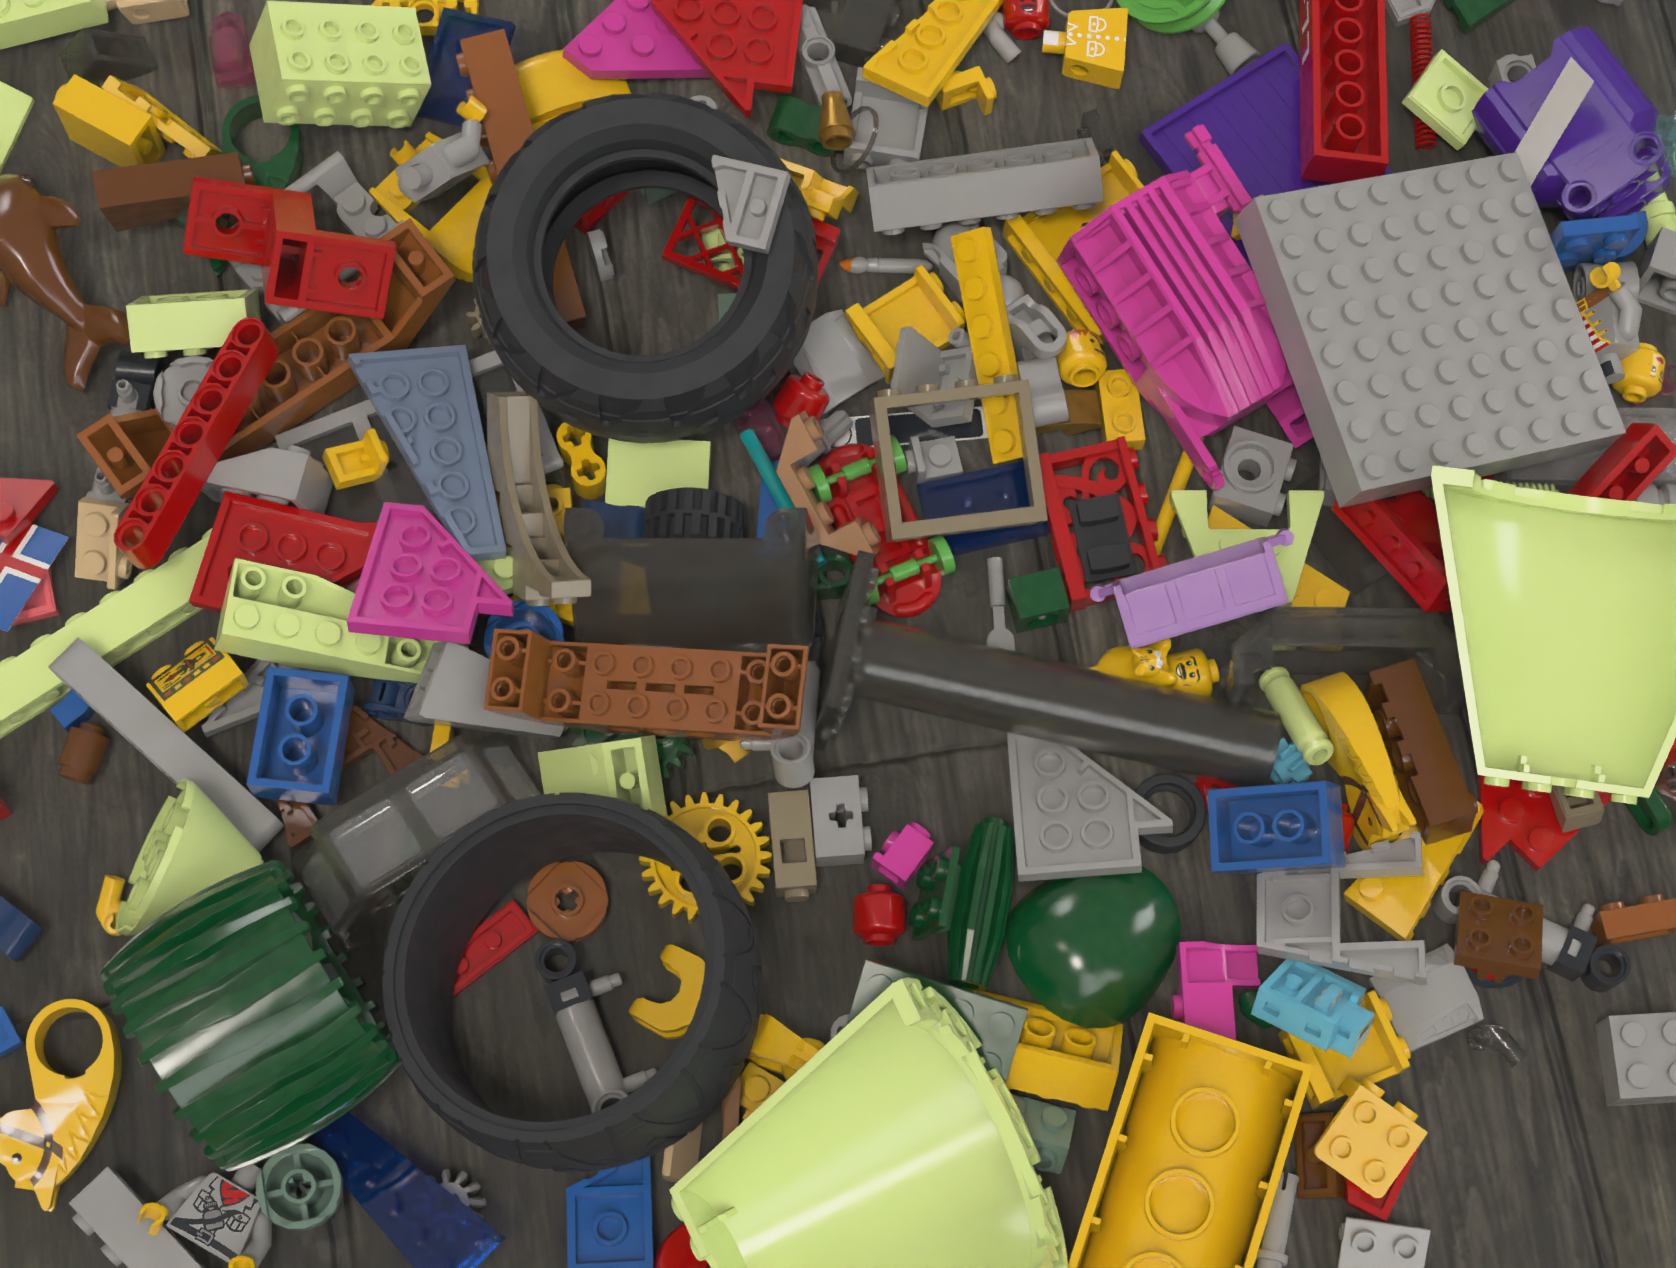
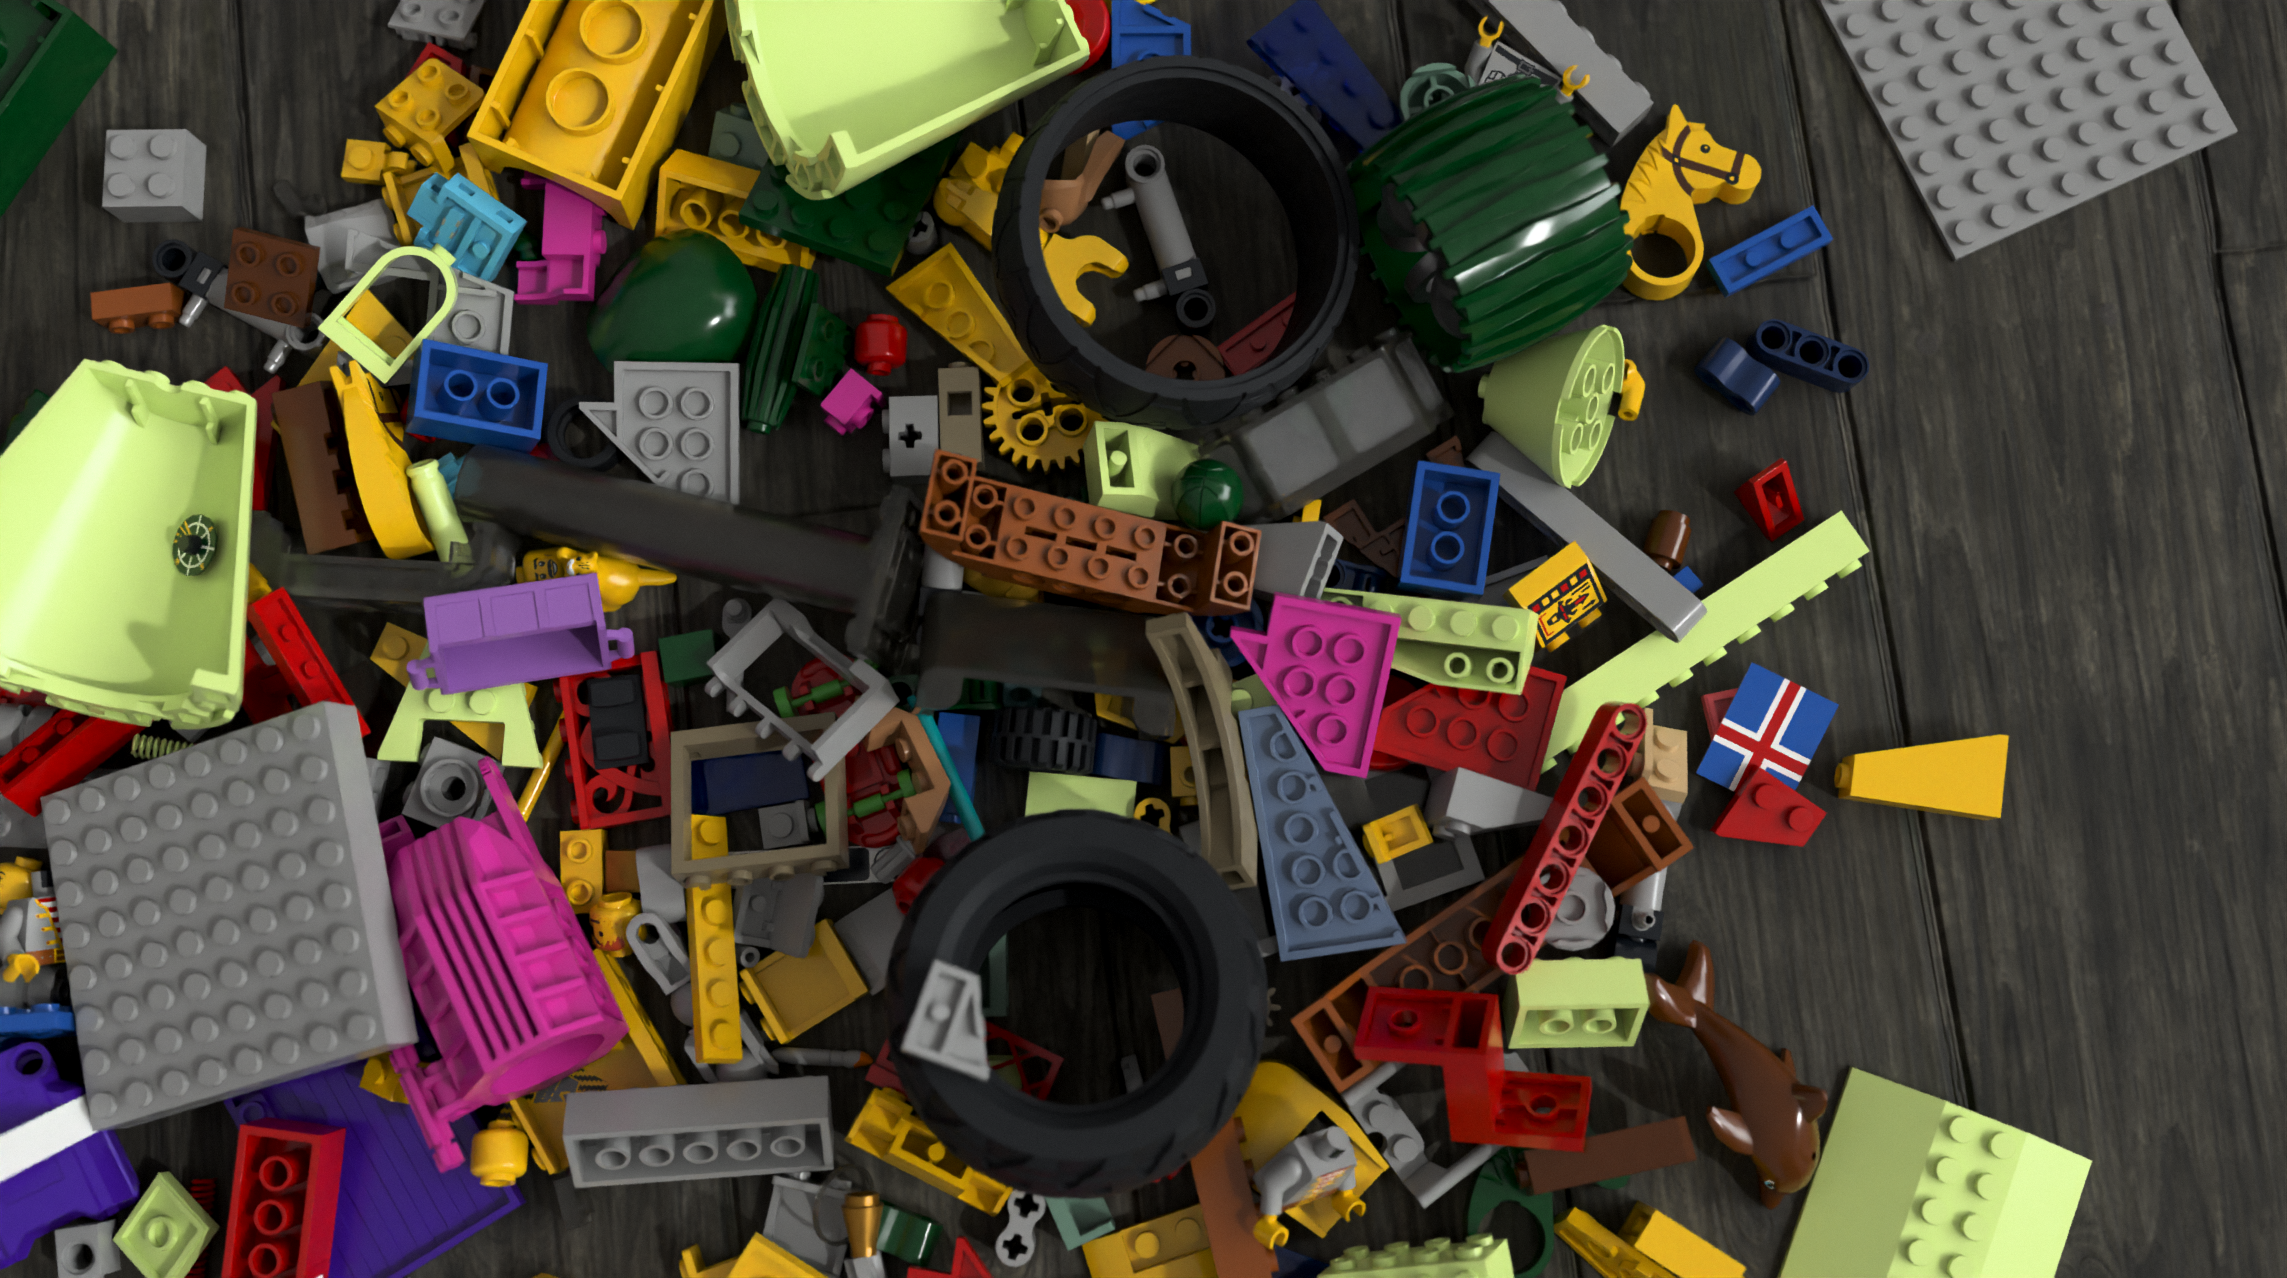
camera: 170 degrees left, 10 degrees up
none -> dark green piece [172,514,218,576]
none -> yellowish green window [318,243,458,384]
none -> yellow plate [341,139,417,186]
none -> yellow head [470,1121,529,1187]
none -> light grey hinge [705,595,899,782]
none -> yellow wing [886,242,1035,387]
none -> dark green piece [1171,458,1244,532]

